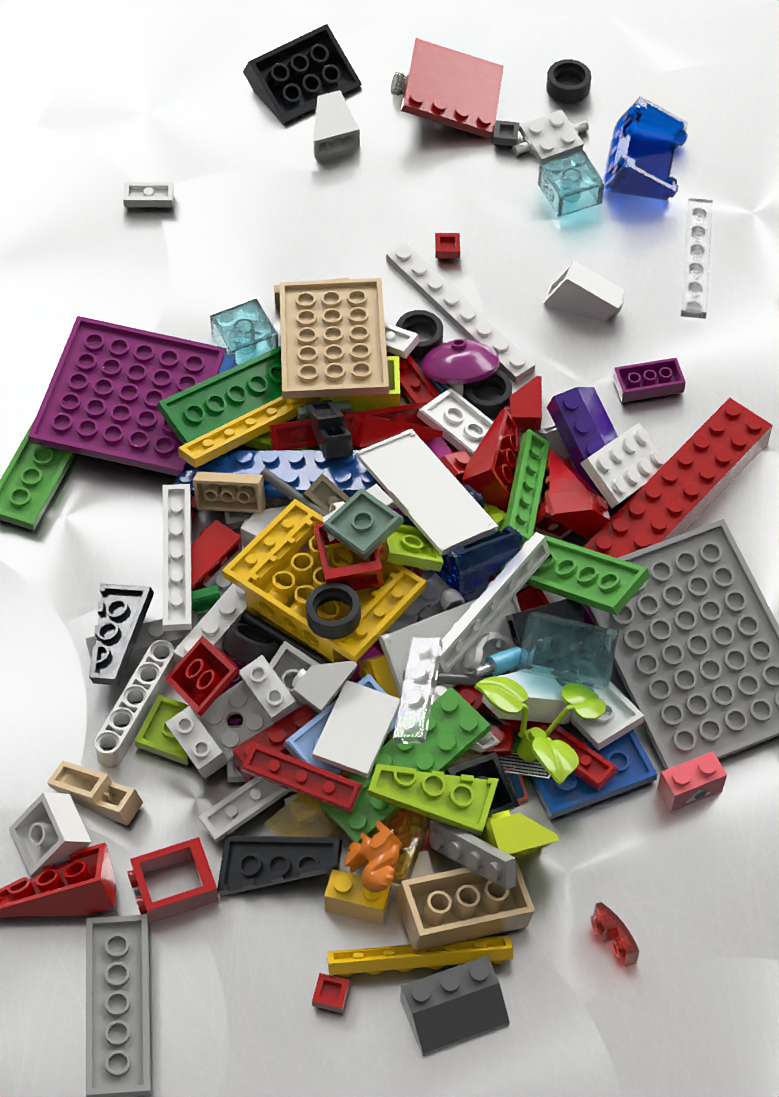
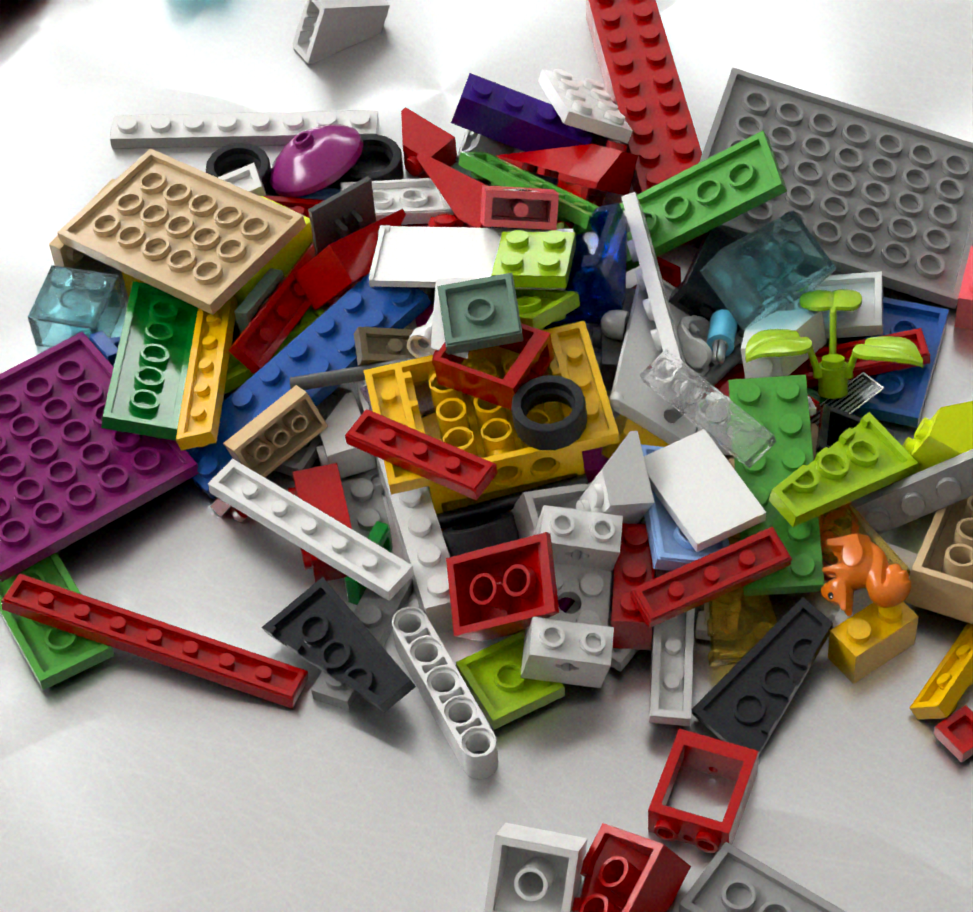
camera: 45 degrees left, 5 degrees down
tan slope [47,760,143,826] -> none
black slope [305,400,353,459] -> none
red plate [435,233,460,258] -> none
magenta piece [613,357,686,403] -> none
none -> red tile [1,573,308,709]
none -> dark grey piece [308,176,376,256]
none -> red tile [345,409,498,500]
none -> coral brick [480,185,559,230]
none -> lime plate [491,230,576,288]

